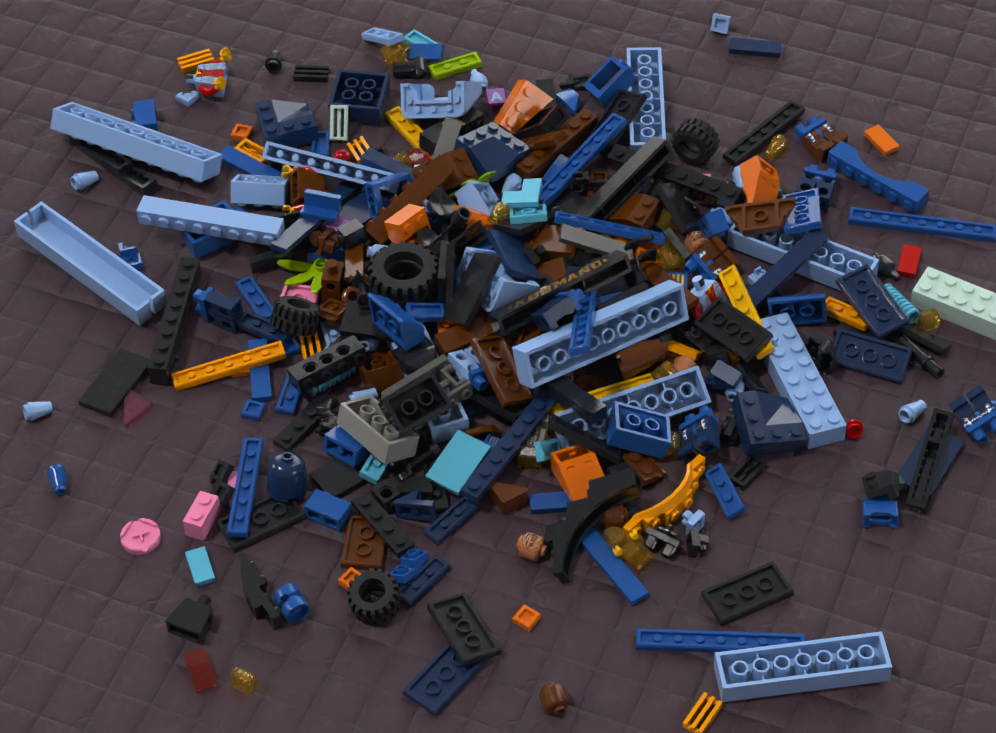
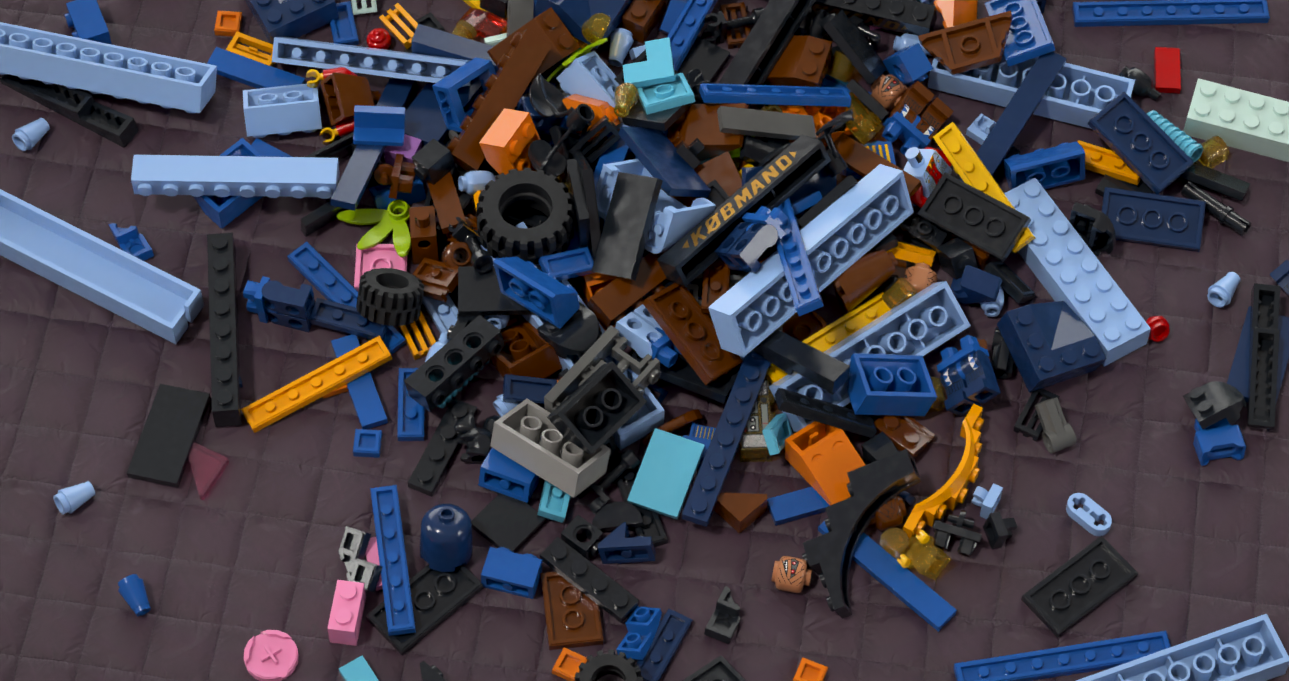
camera: 15 degrees left, 10 degrees up
dark blue tile [423,496,479,546] -> none
blue tile [704,462,747,520] -> none
none -> dark blue tile [502,374,557,406]
none -> clear yellow brick [582,13,611,43]
none -> black slope [704,586,740,644]
none -> dark grey piece [1035,397,1077,454]
none -> light blue beam [1066,493,1112,536]

